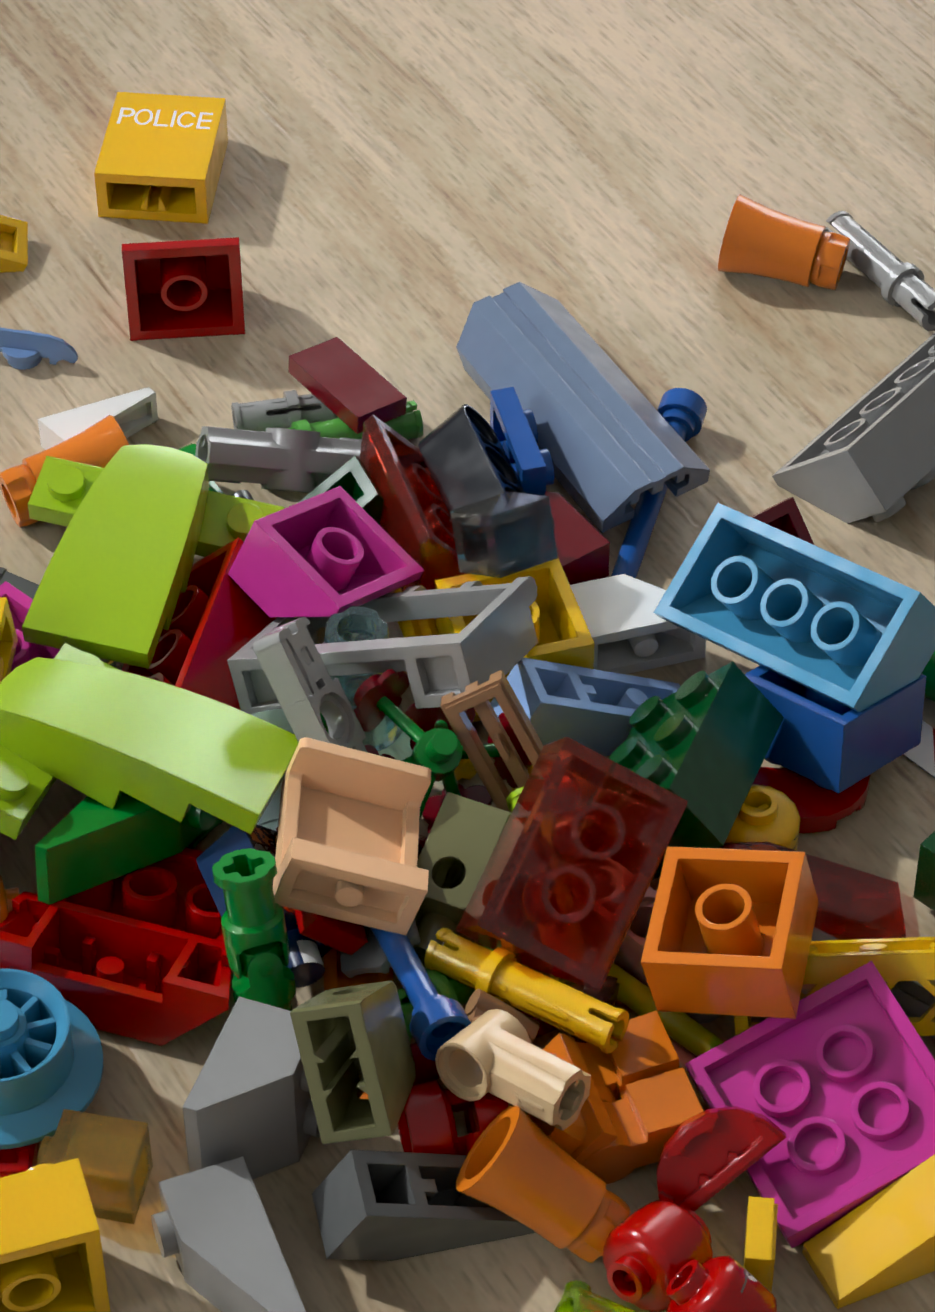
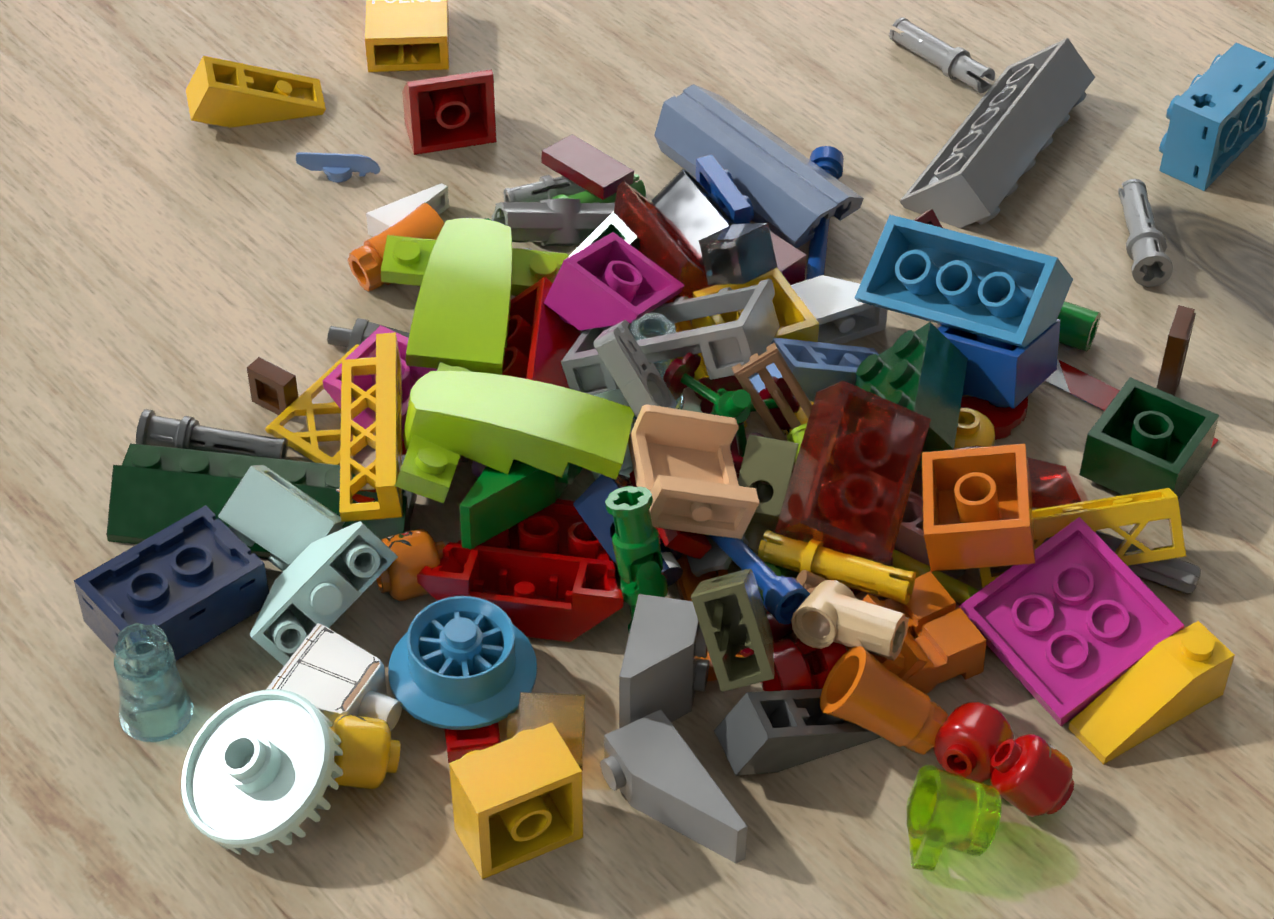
camera: 10 degrees left, 0 degrees up
red tile [656,1106,786,1211] -> none
orange plant [718,194,851,290] -> none
yellow tile [743,1196,778,1293] -> none

